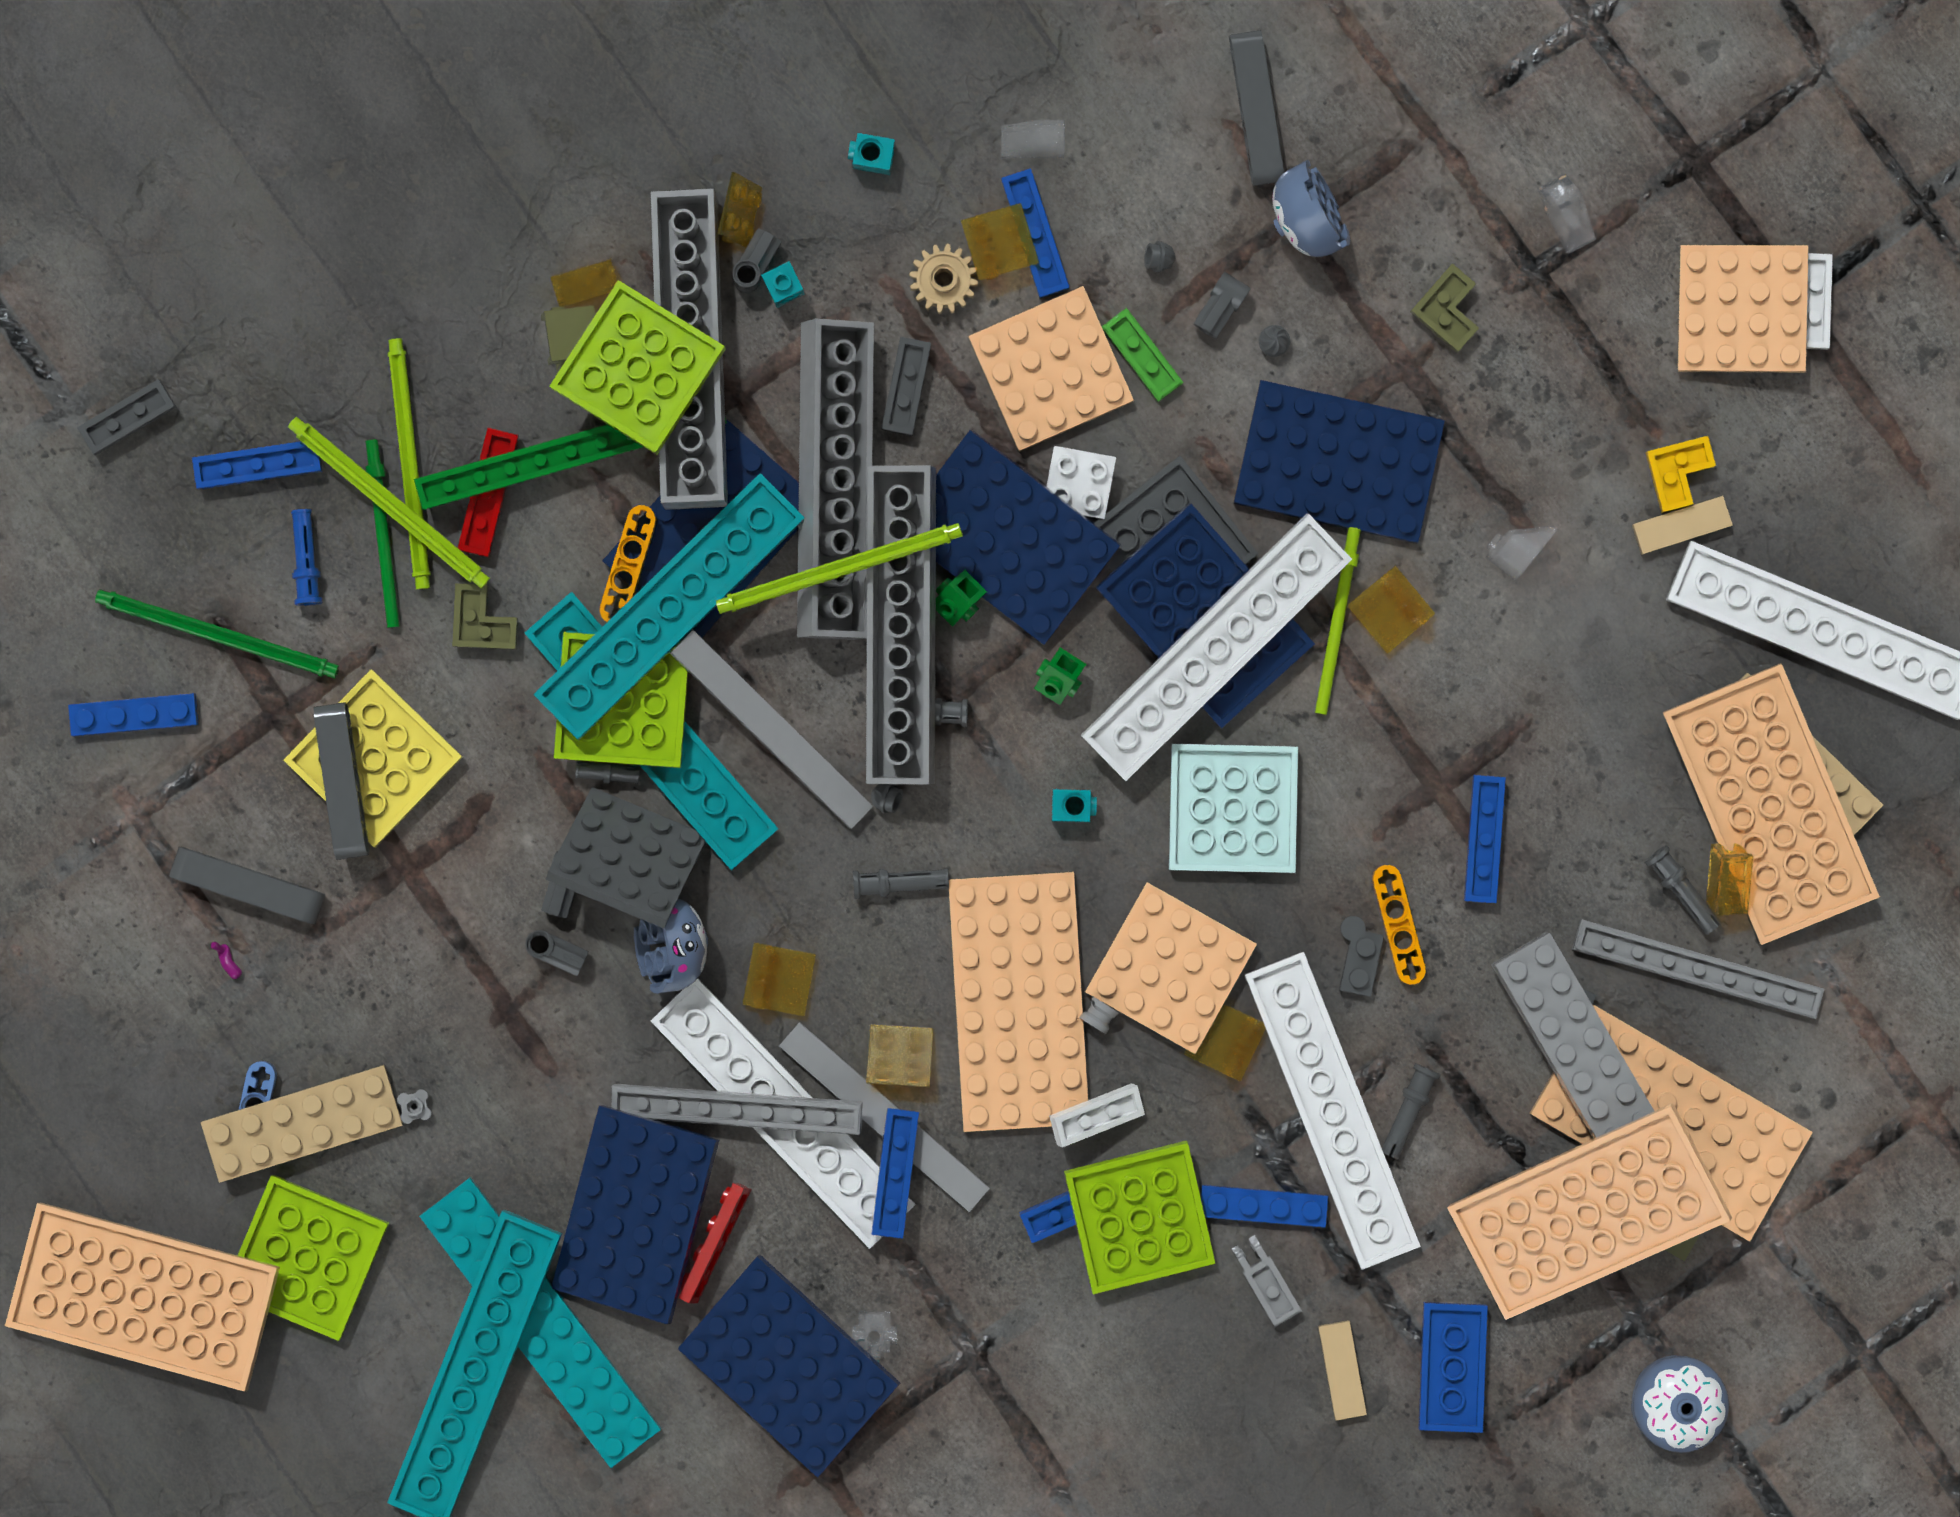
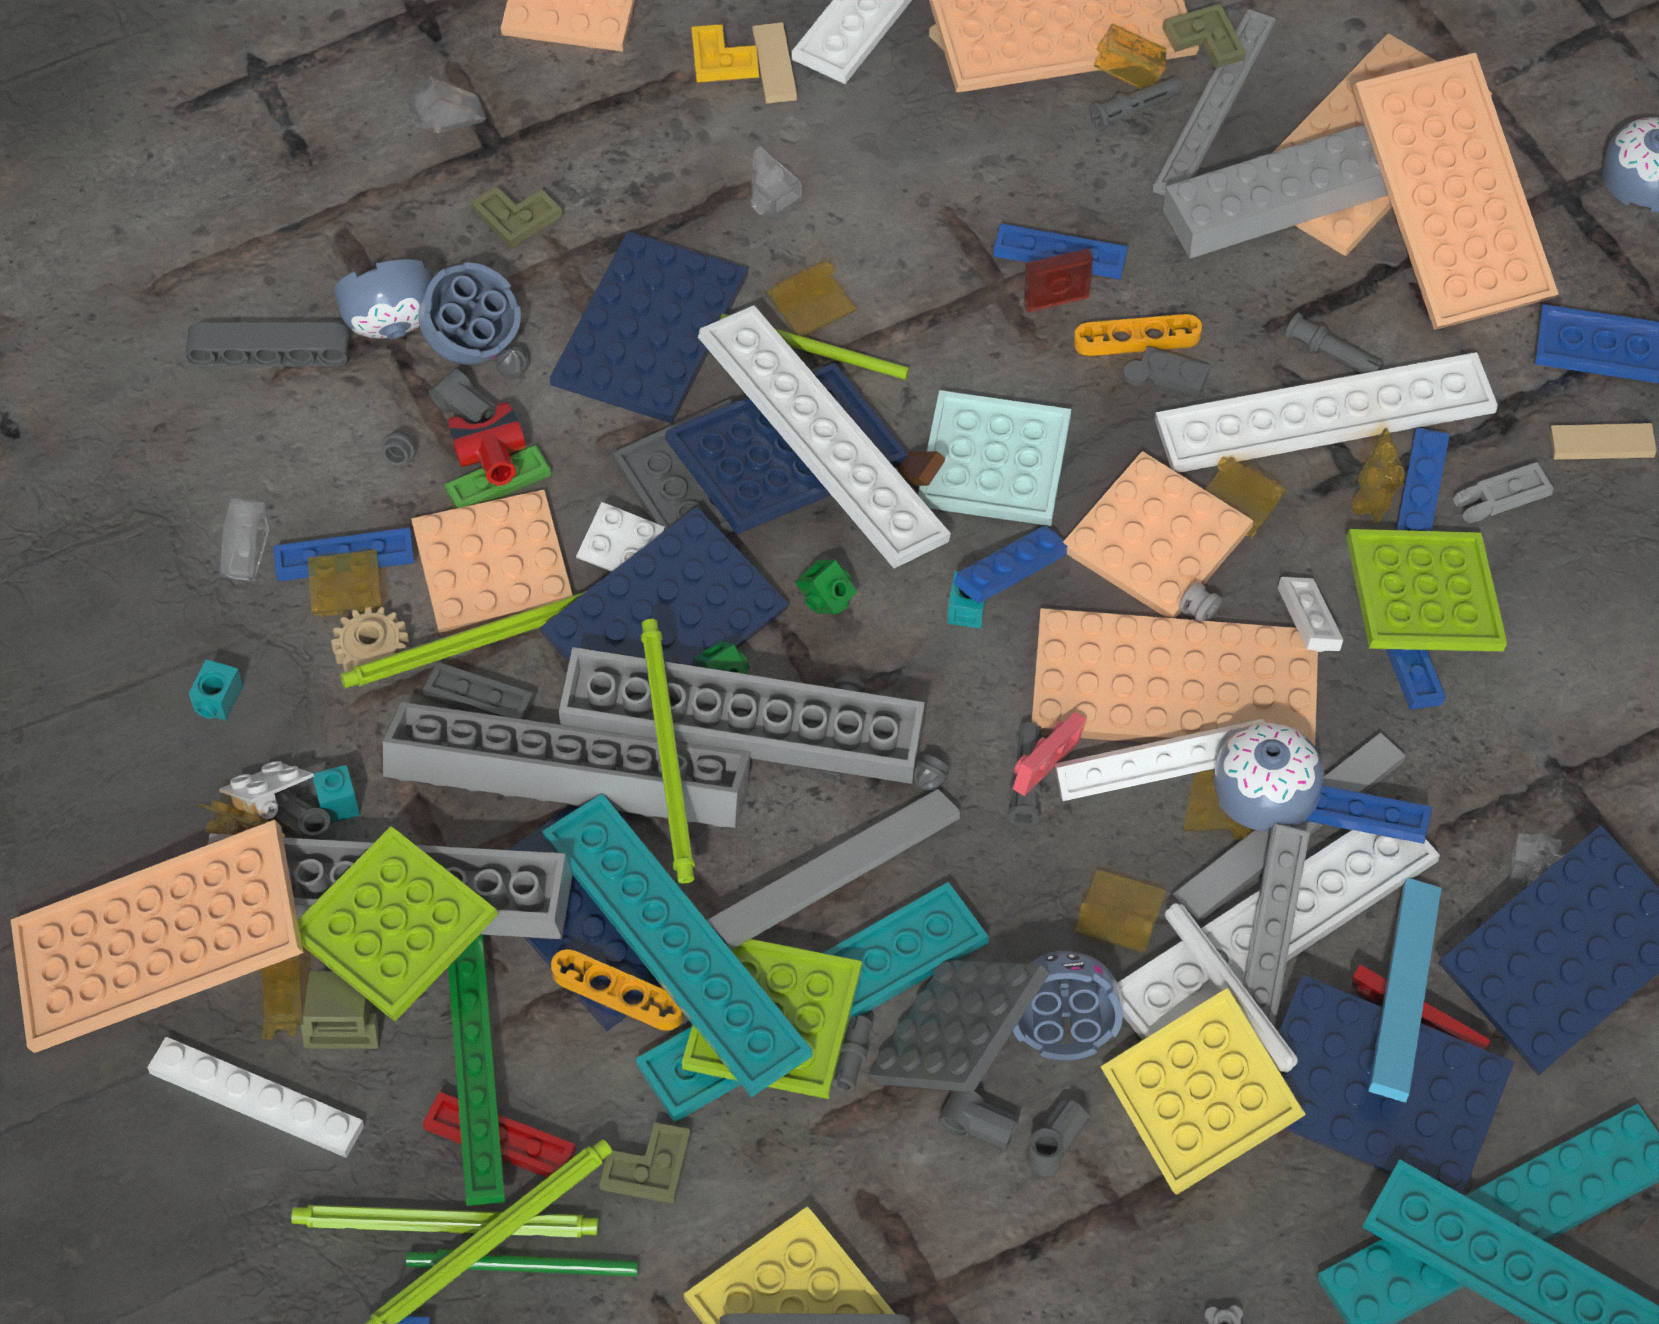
camera: 80 degrees left, 30 degrees down
none -> light nougat plate [11,820,303,1053]
none -> white plate [147,1037,364,1158]
none -> white hinge [219,761,314,819]
none -> lime piece [340,591,587,689]
none -> sand blue cylinder [418,262,521,365]
none -> red connector [448,401,526,486]
none -> reddish brown tile [897,451,945,486]
none -> blue plate [954,525,1068,604]
none -> coral plate [1013,712,1087,796]
none -> clear red tile [1024,248,1093,312]
none -> white plate [1055,719,1266,801]
none -> light yellow plate [1101,987,1306,1195]
none -> olive plate [1162,3,1246,69]
none -> white axle [1165,903,1298,1072]
none -> cylinder [1213,723,1324,831]
none -> clear yellow hinge [1352,428,1405,524]
none -> medium azure tile [1368,878,1442,1103]

